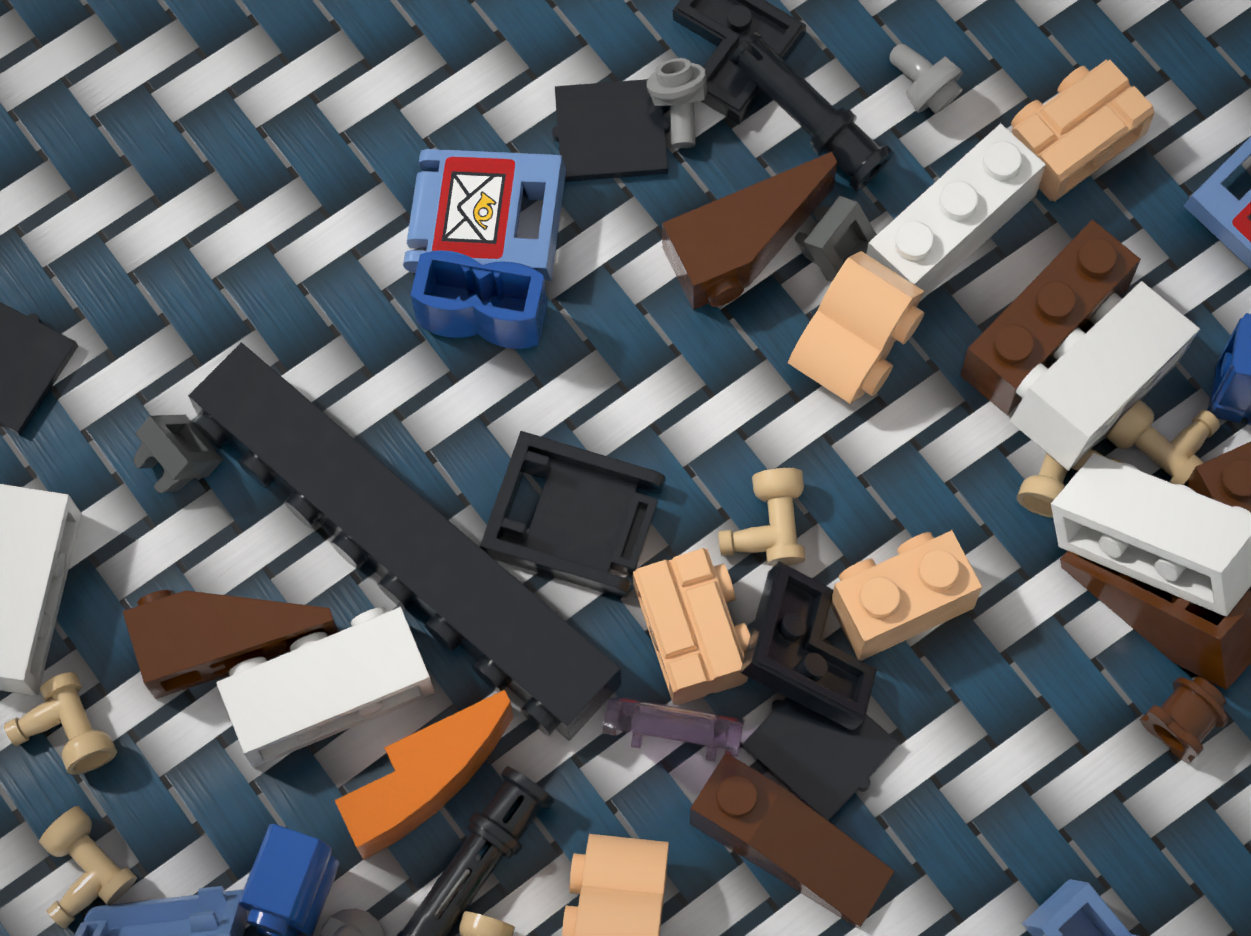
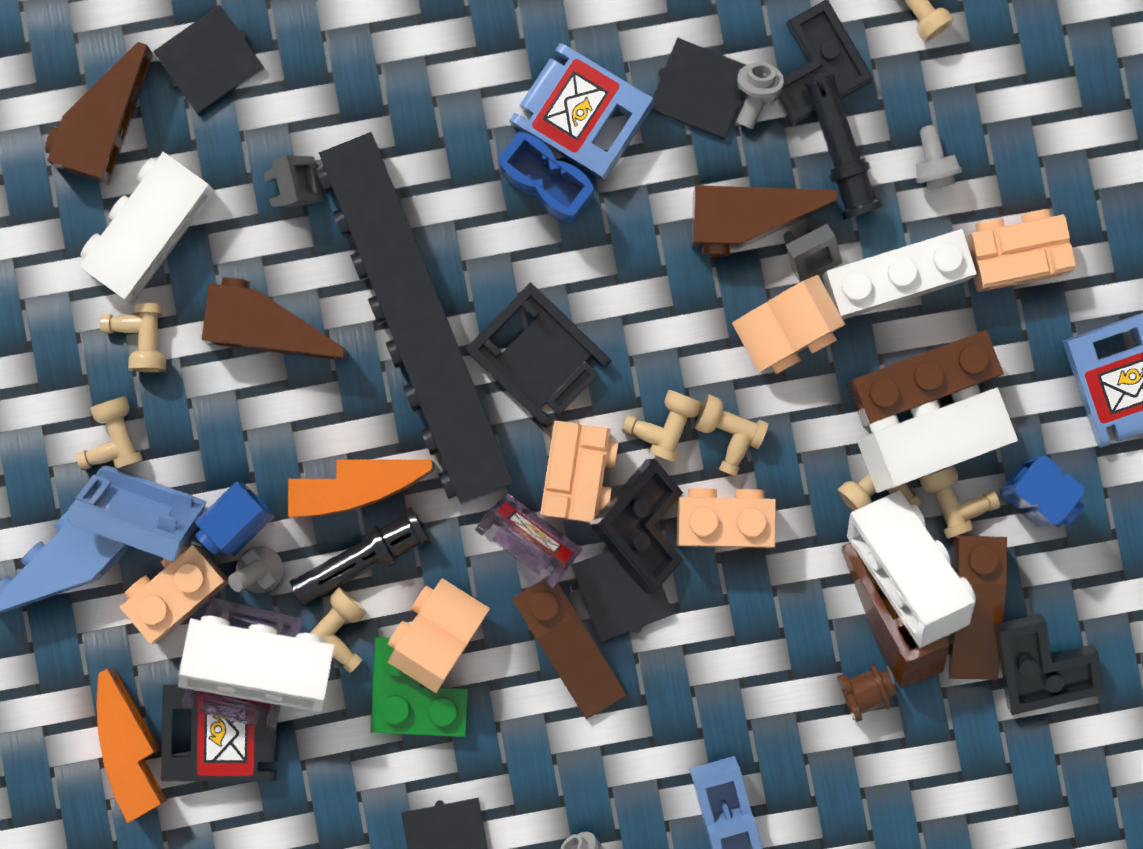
camera: 20 degrees right, 15 degrees up
white brick [216,607,435,768] -> none
none -> tan piece [695,394,768,476]

